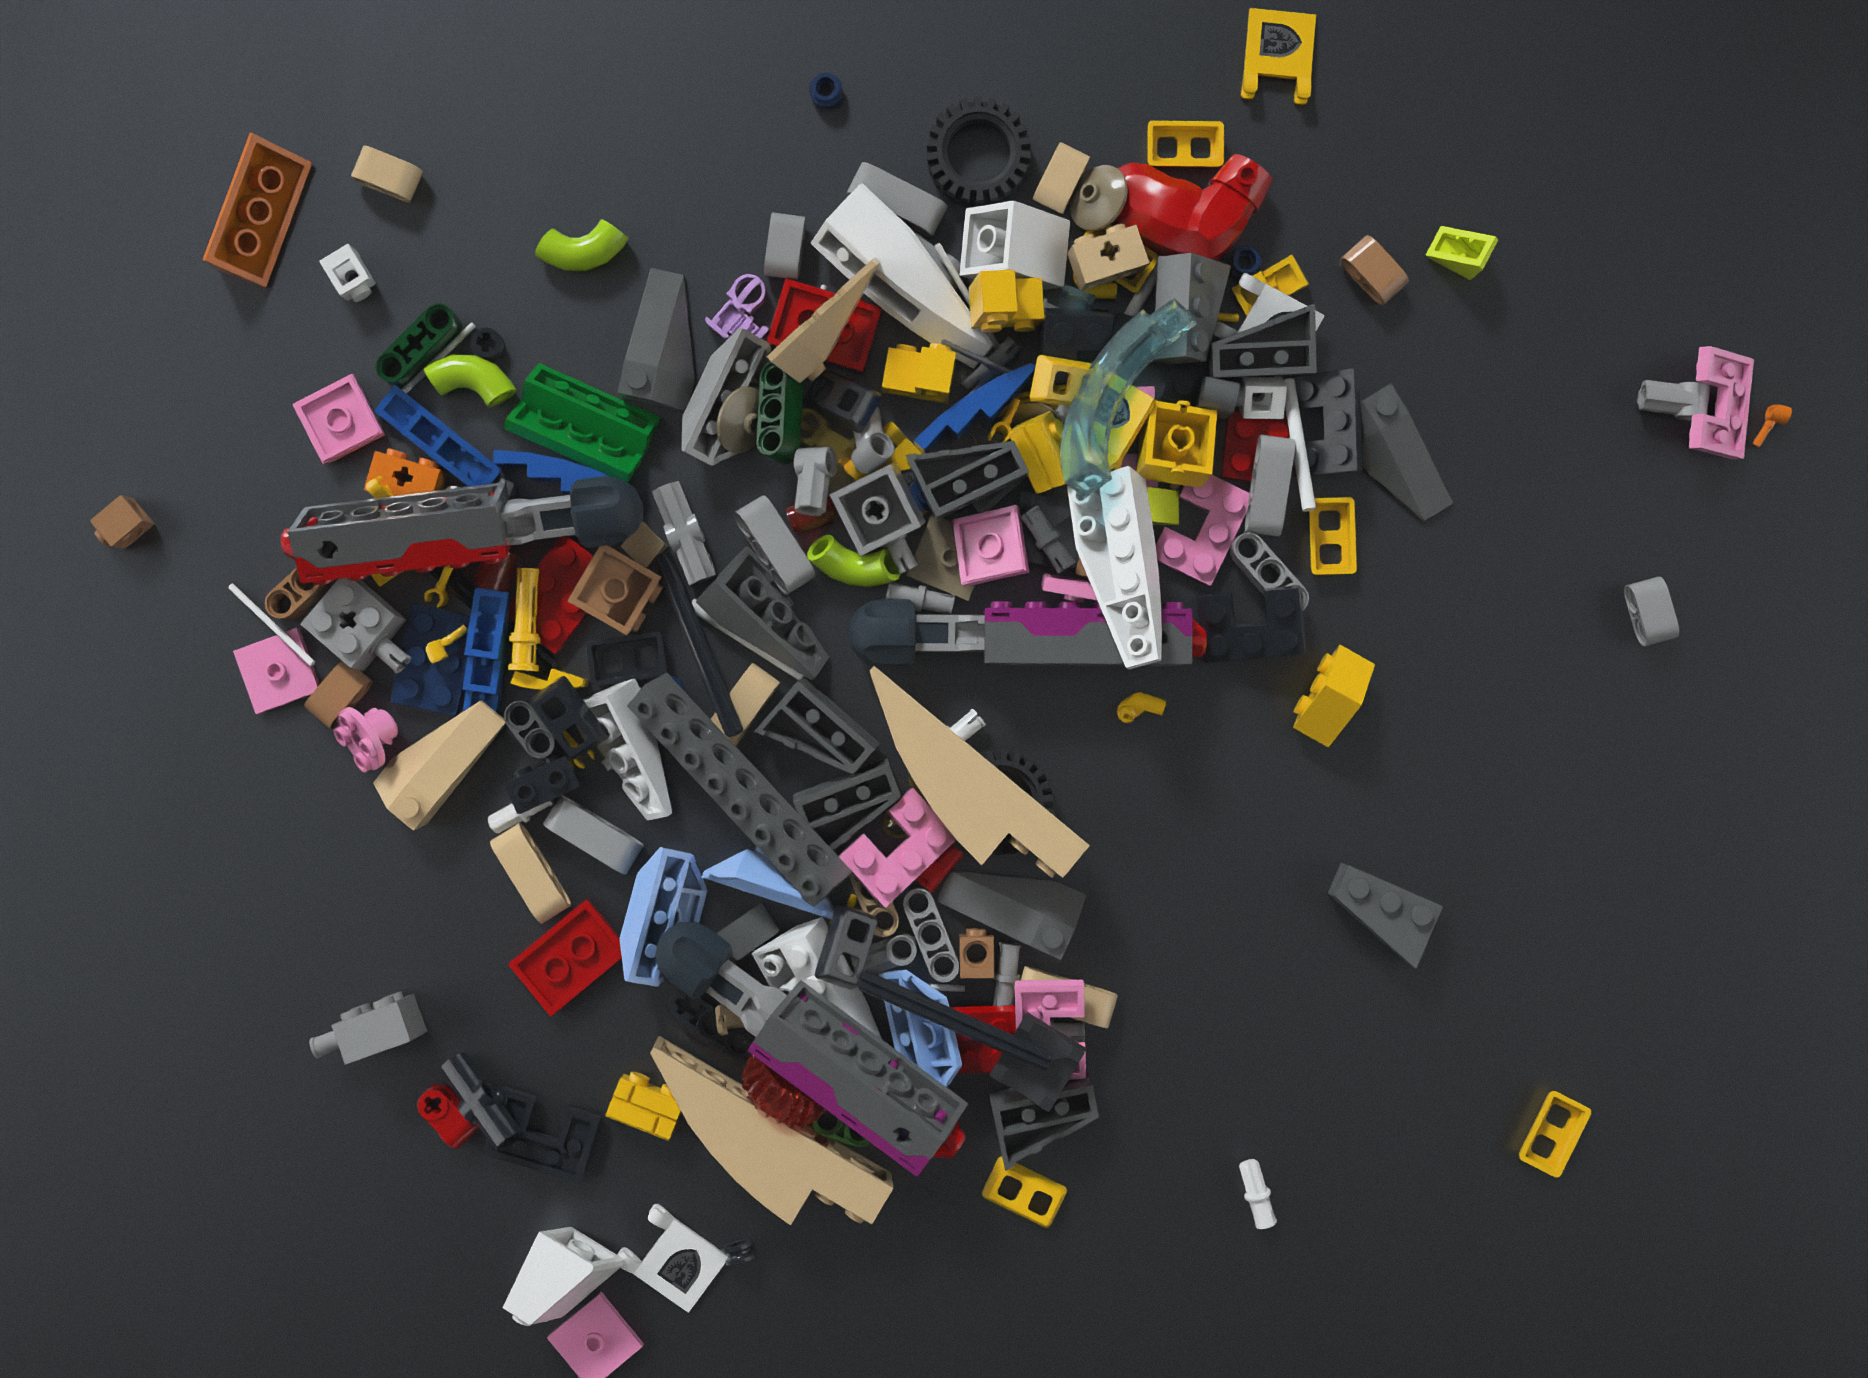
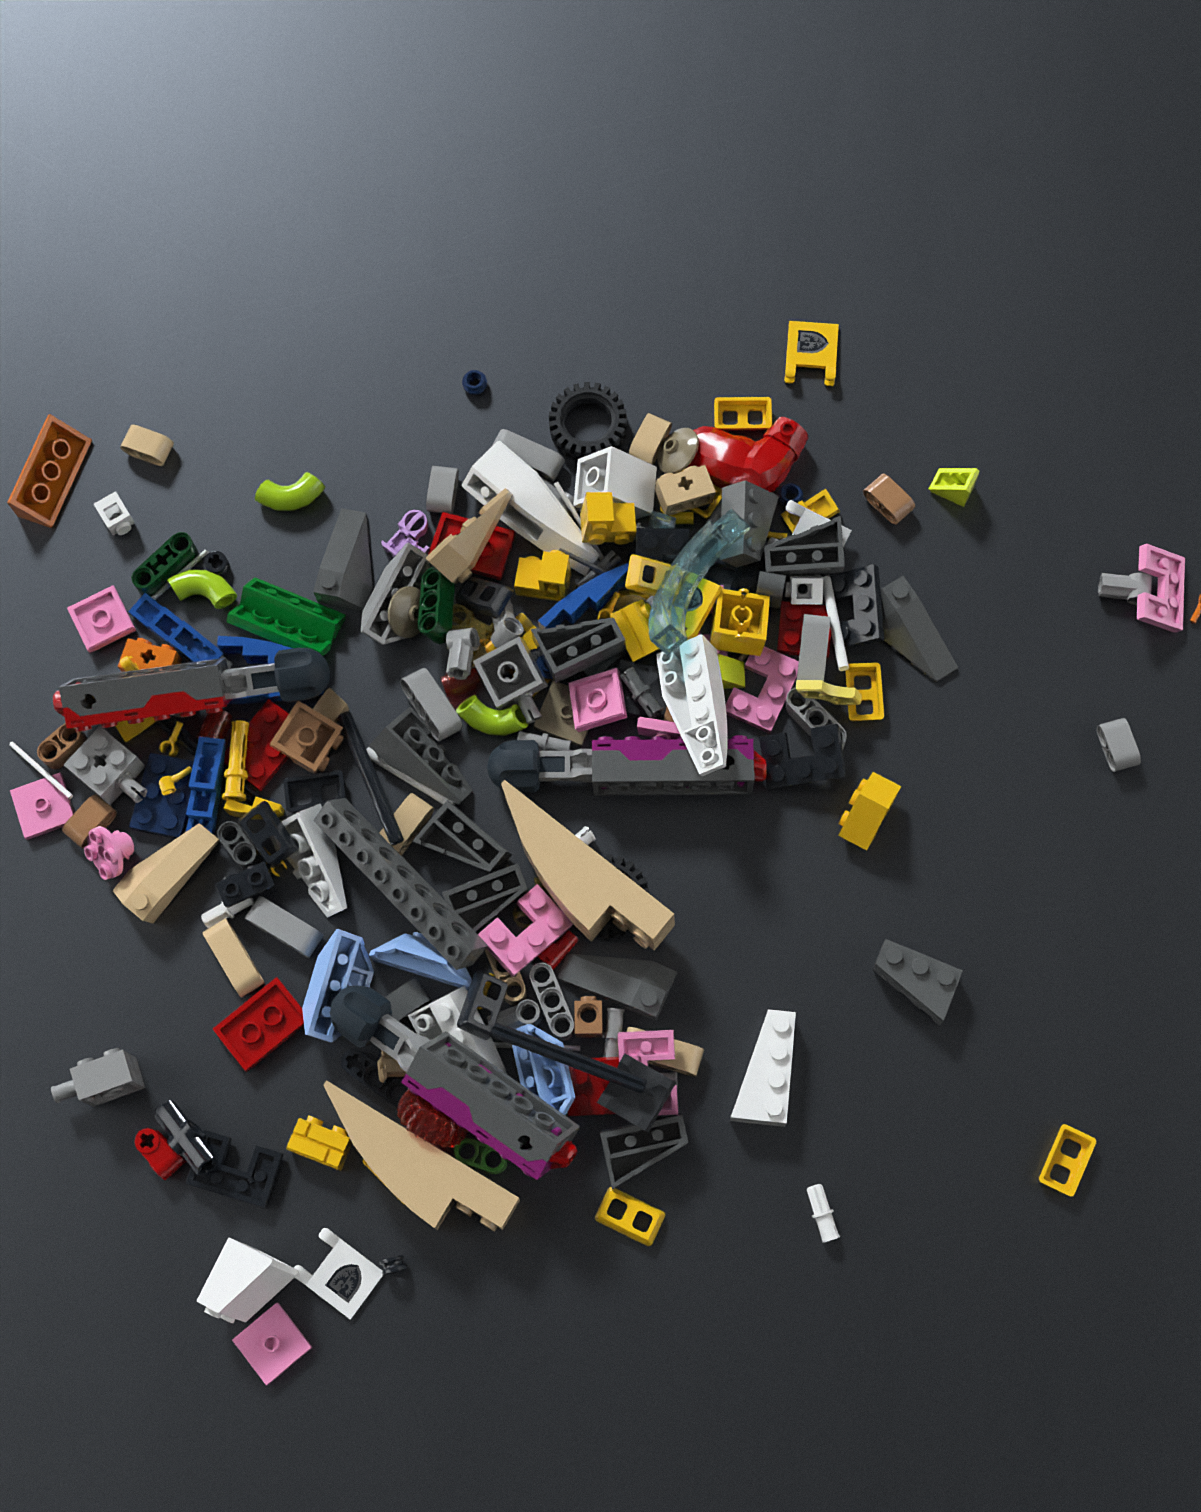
camera: 10 degrees right, 15 degrees down
light grey piece [652,481,717,586] -> none
yellow arm [1117,692,1167,723] -> none
none -> white wedge [730,1009,796,1127]
none -> light yellow tile [796,680,862,705]

